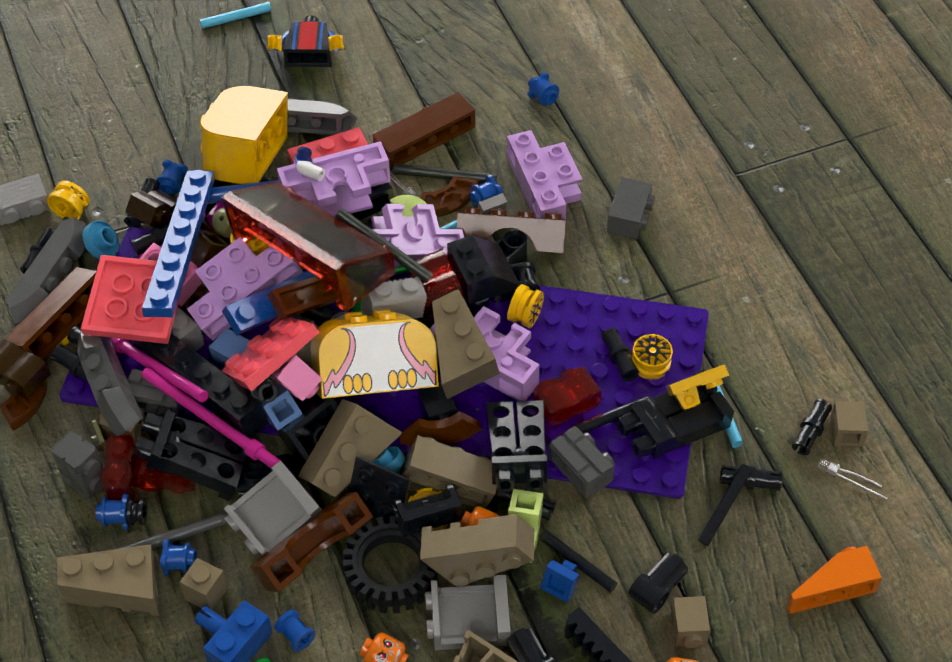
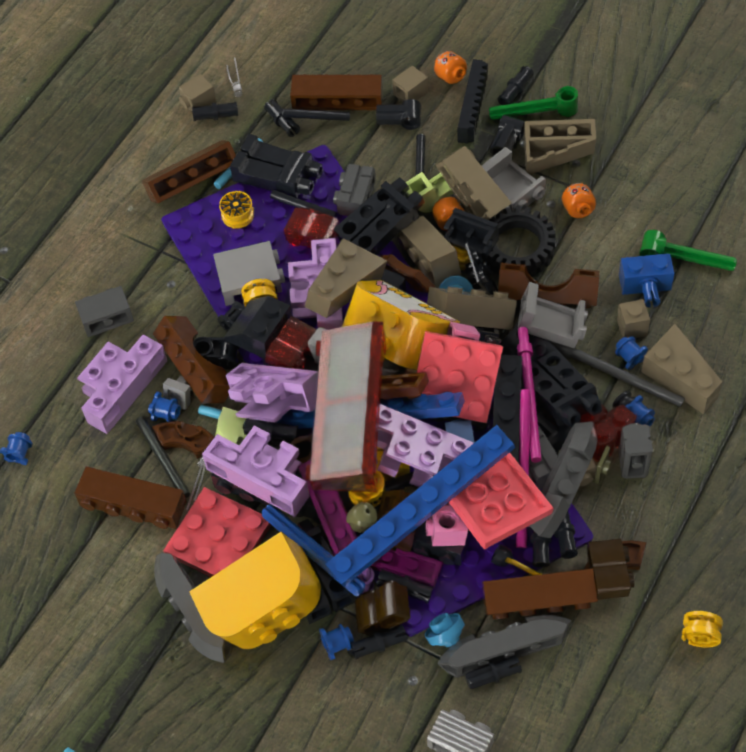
camera: 125 degrees left, 5 degrees up
yellow wheel [47,181,90,220] -> none
torso [267,15,344,67] -> none
blue bush [274,609,316,652] -> none
white arm [294,146,325,181] -> none
pearl dark grey bar [335,208,434,283] -> none
blue tile [540,560,579,603] -> none
black pin [601,328,639,382] -> none
yellow hinge [666,364,729,410] -> none
orange slope [787,546,882,614] -> none
none -> reddish brown brick [141,140,236,204]
none -> light grey panel [213,241,285,306]
none -> reddish brown brick [290,74,383,110]

